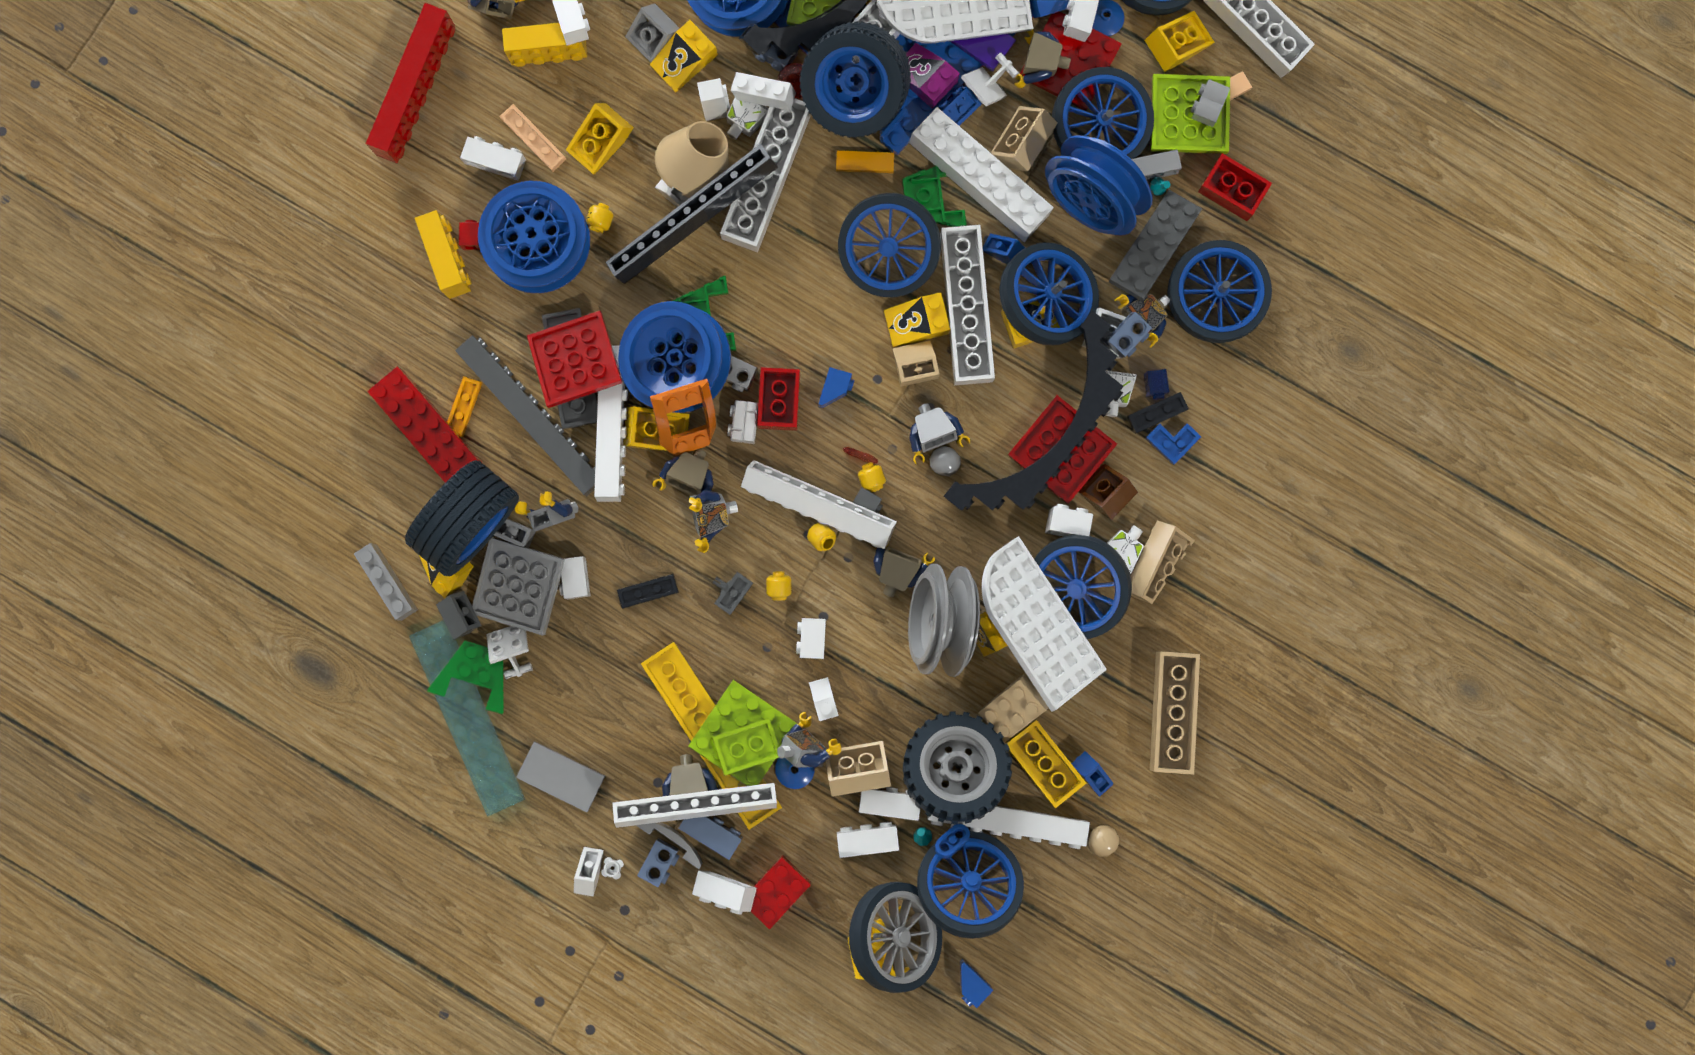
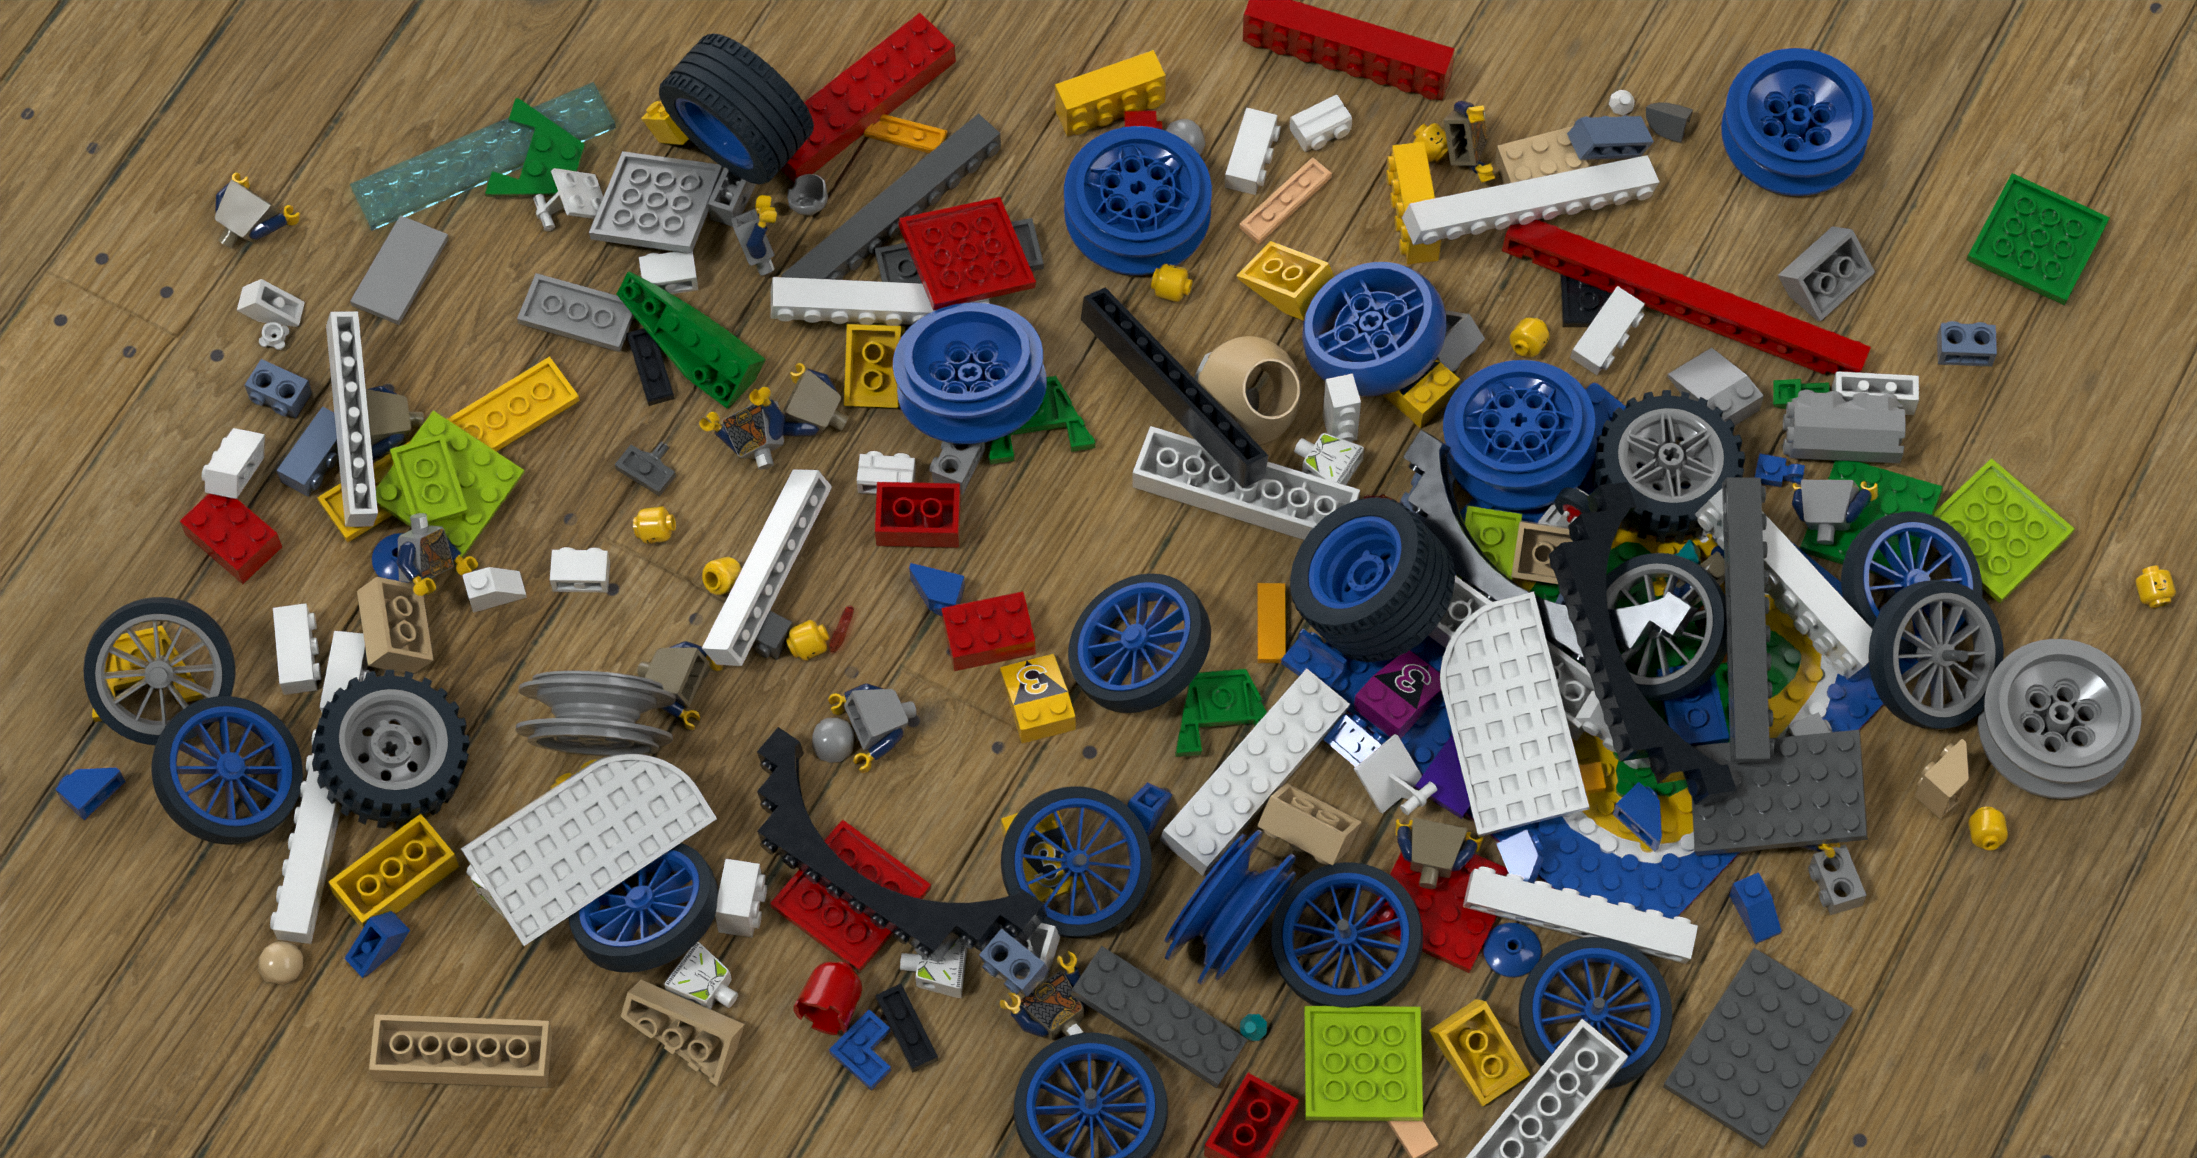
camera: 90 degrees right, 20 degrees down
light grey brick [354,543,418,621] -> none
dark grey brick [436,591,482,640] -> none
light grey slope [636,822,703,869] -> none
orange wedge [650,379,716,456] -> none
white brick [731,72,796,111] -> none
tan slope [892,341,940,386] -> none
teal rock [914,827,932,846] -> none
blue plate [935,824,970,859] -> none
white brick [940,225,995,386] -> none
tan brick [978,673,1049,743] -> none
reddish brown slope [1079,464,1138,520] -> none
light grey piece [1132,150,1182,180] -> none
clear blue brick [1144,369,1170,400] -> none
light grey brick [1190,80,1230,127] -> none
none -> torso [215,173,300,249]
none -> light grey plate [517,273,634,352]
none -> green wedge [616,272,766,409]
none -> light grey hair [788,174,828,215]
none -> red cylinder [793,961,863,1035]
none -> red brick [941,591,1036,671]
none -> light grey hair [1165,119,1205,155]
none -> white brick [1290,95,1352,152]
none -> blue wheel [1302,262,1447,396]
none -> yellow head [1413,123,1449,163]

